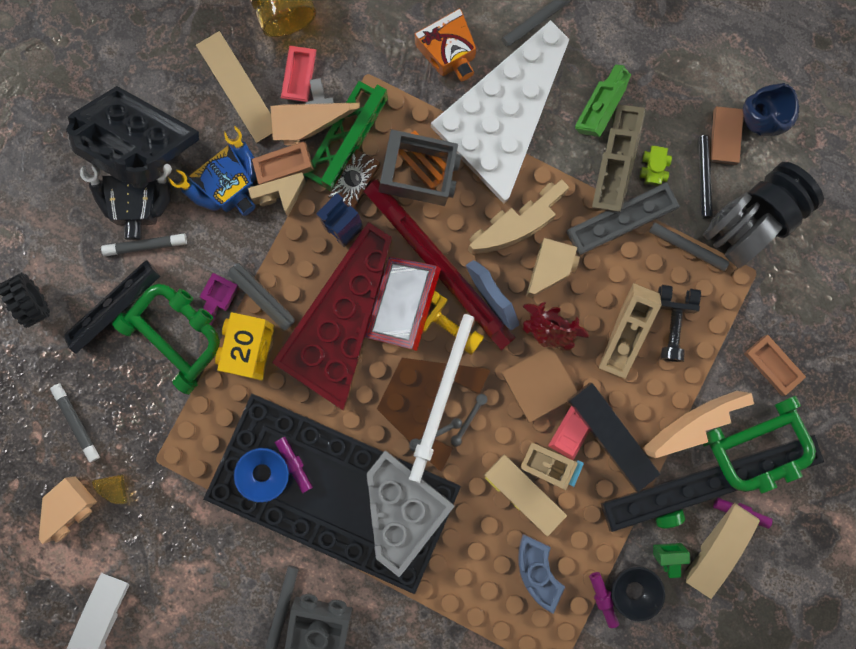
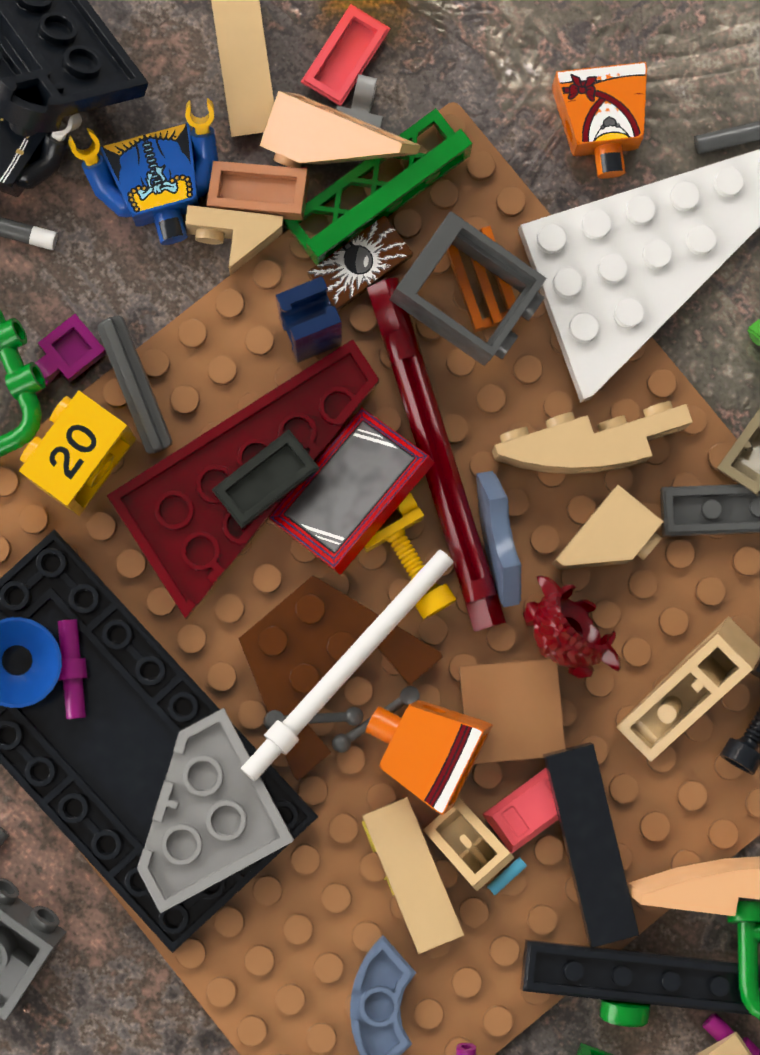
camera: 15 degrees right, 0 degrees up
none -> pearl dark grey tile [211,430,319,530]
none -> orange torso [366,700,493,815]

